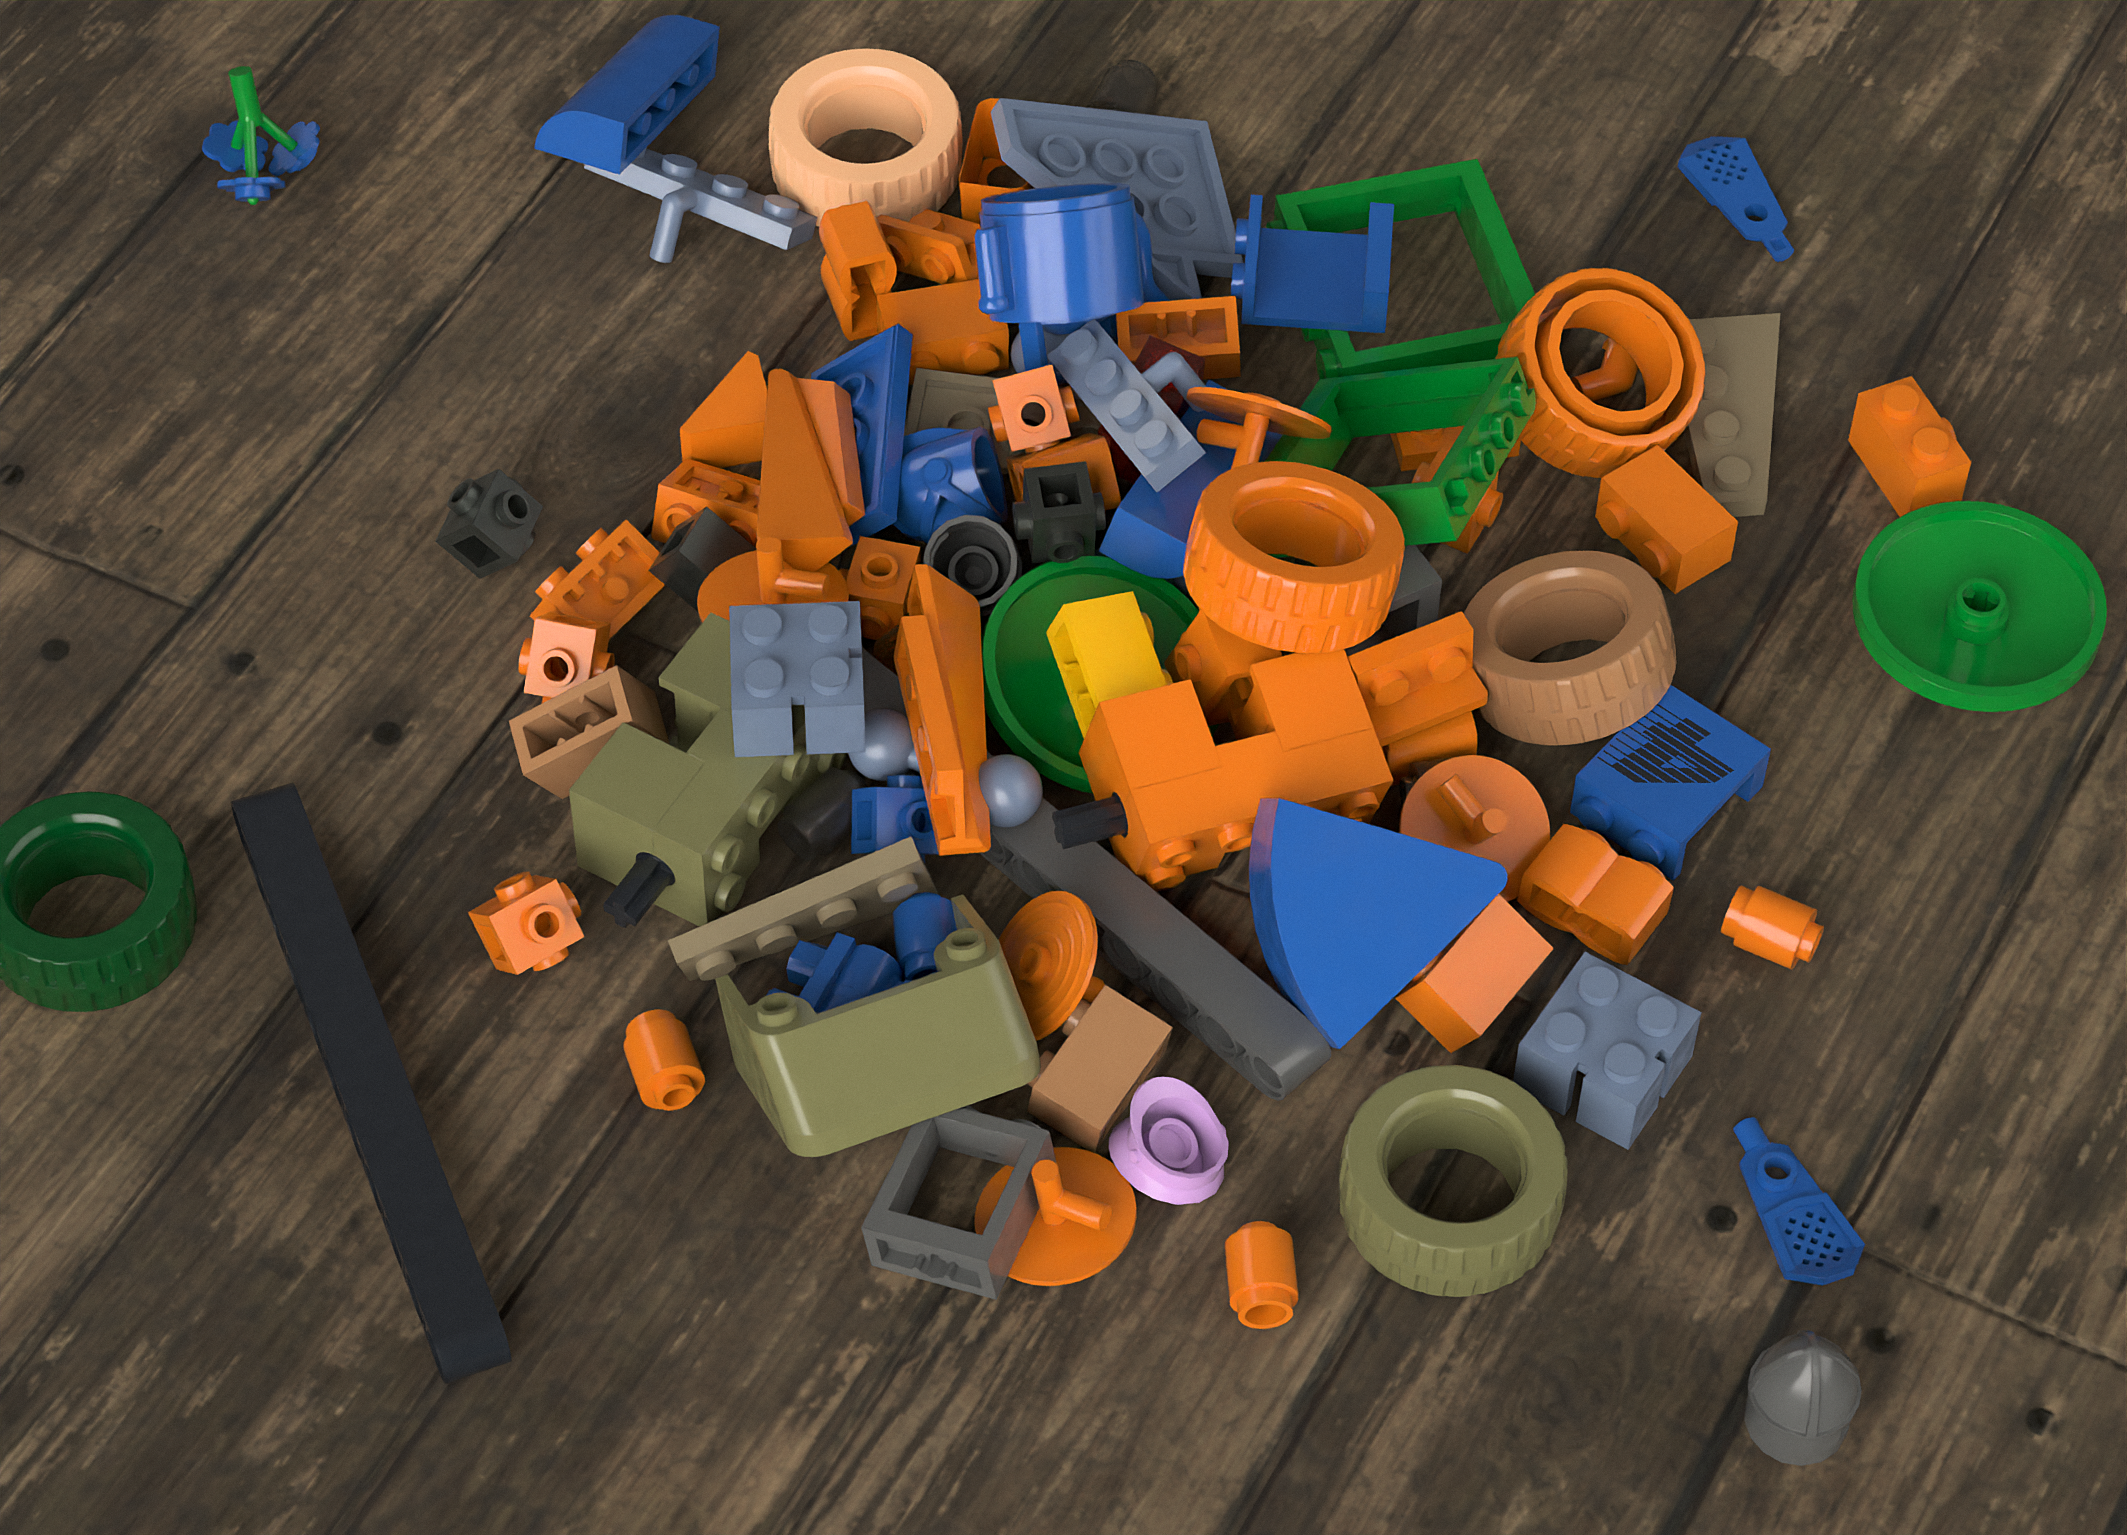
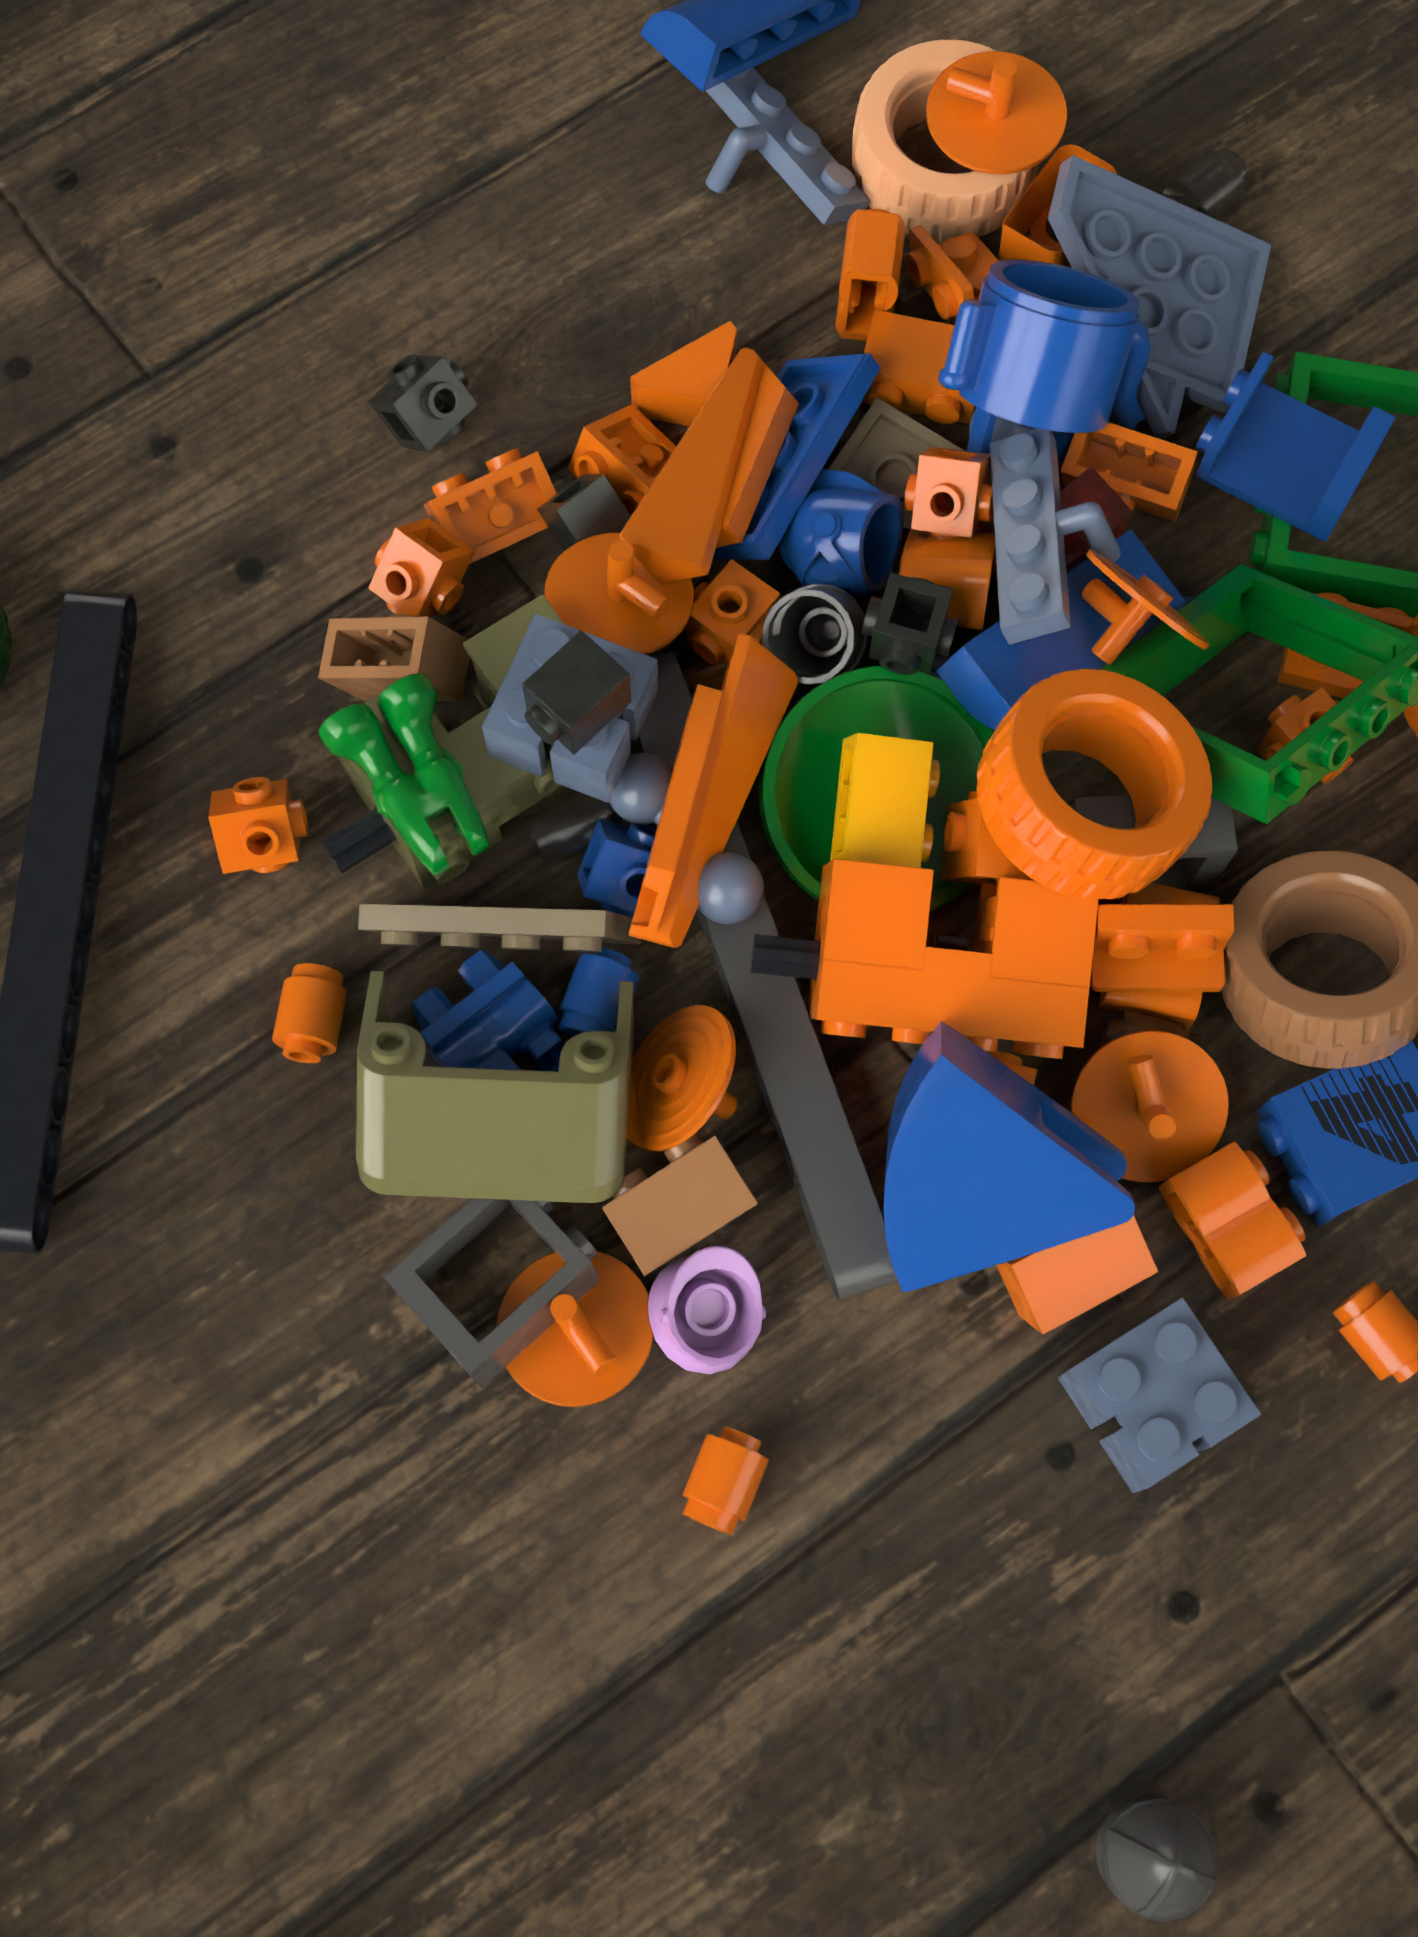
camera: 25 degrees right, 20 degrees up
olive tyre [1339,1065,1568,1297] -> none
blue piece [1733,1117,1865,1285] -> none
none -> green piece [319,673,489,876]
none -> pearl dark grey brick [522,630,632,755]
none -> orange shield [926,51,1067,174]

